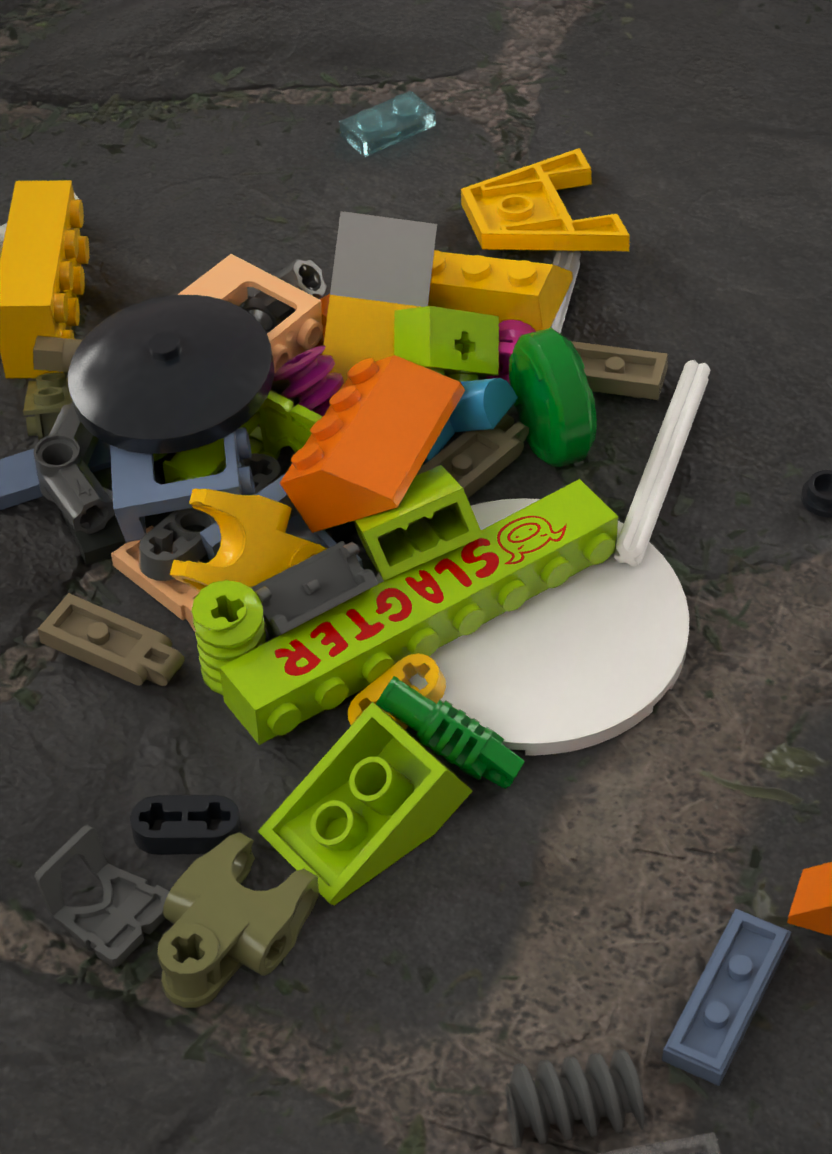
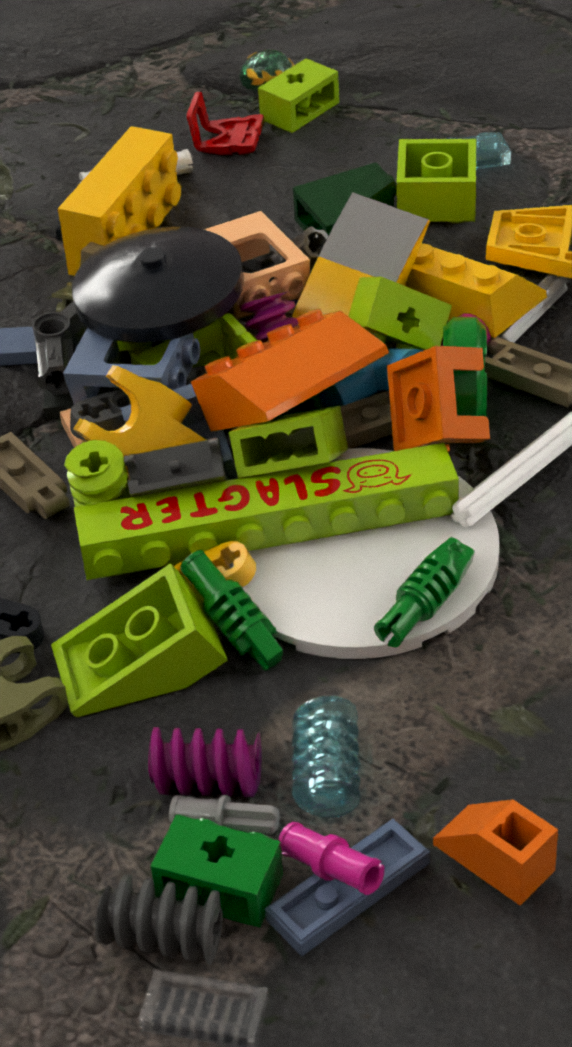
camera: 25 degrees right, 5 degrees down
none -> magenta piece [148,727,262,798]
none -> green brick [150,814,283,928]
none -> light grey axle [169,795,280,836]
none -> red piece [187,92,265,155]
none -> clear green hair [239,49,294,91]
none -> lime brick [258,58,339,133]
none -> dark pink pin [278,822,385,895]
none -> clear light blue piece [292,696,361,818]
none -> dark green slope [293,162,397,236]
none -> green hinge [374,537,475,648]
none -> orange panel [387,346,490,452]
none -> lime brick [397,139,476,224]

